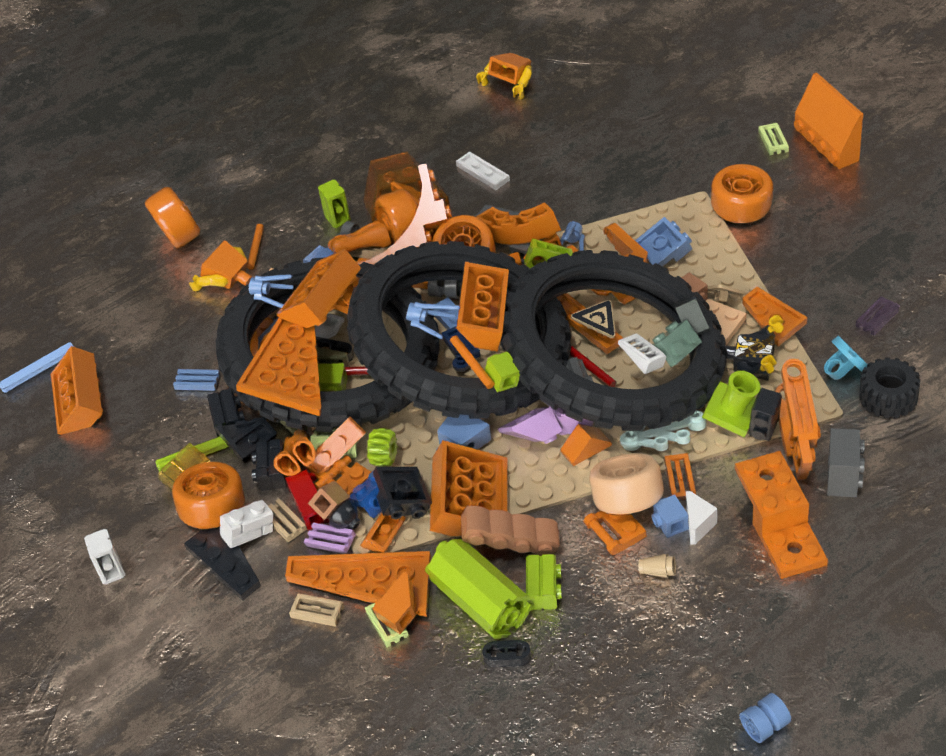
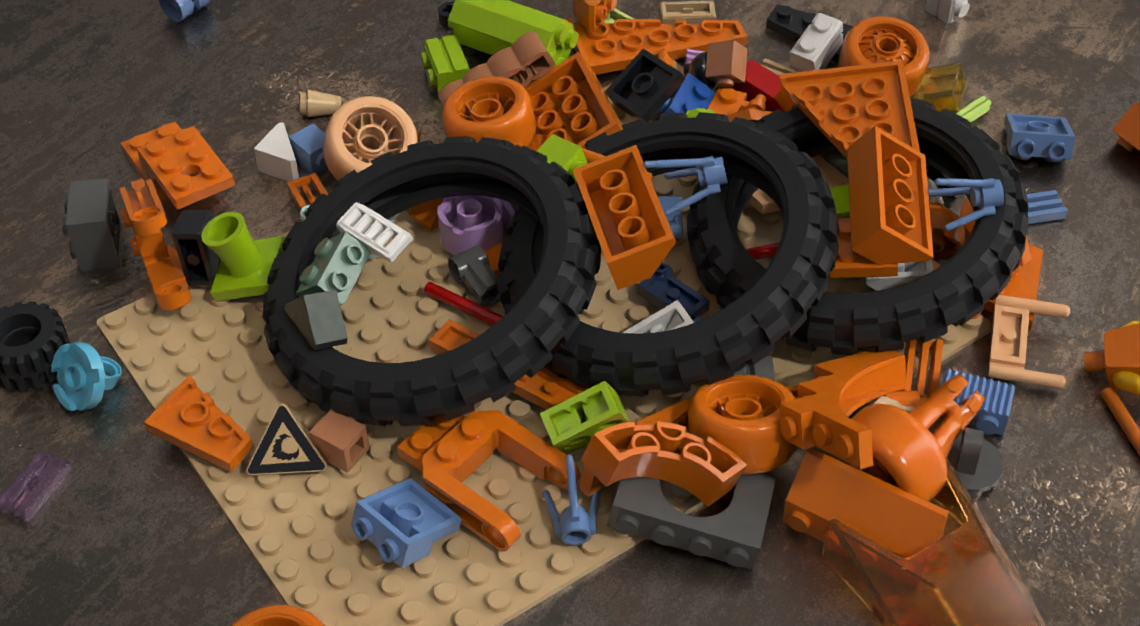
camera: 155 degrees right, 0 degrees up
lime brick [318,180,351,228] -> none
black piece [571,300,615,338] -> none
light nougat wing [706,299,746,345] -> none
torso [725,315,784,381] -> none
none -> orange wheel [442,76,536,147]
none -> medium blue plate [1004,113,1075,162]

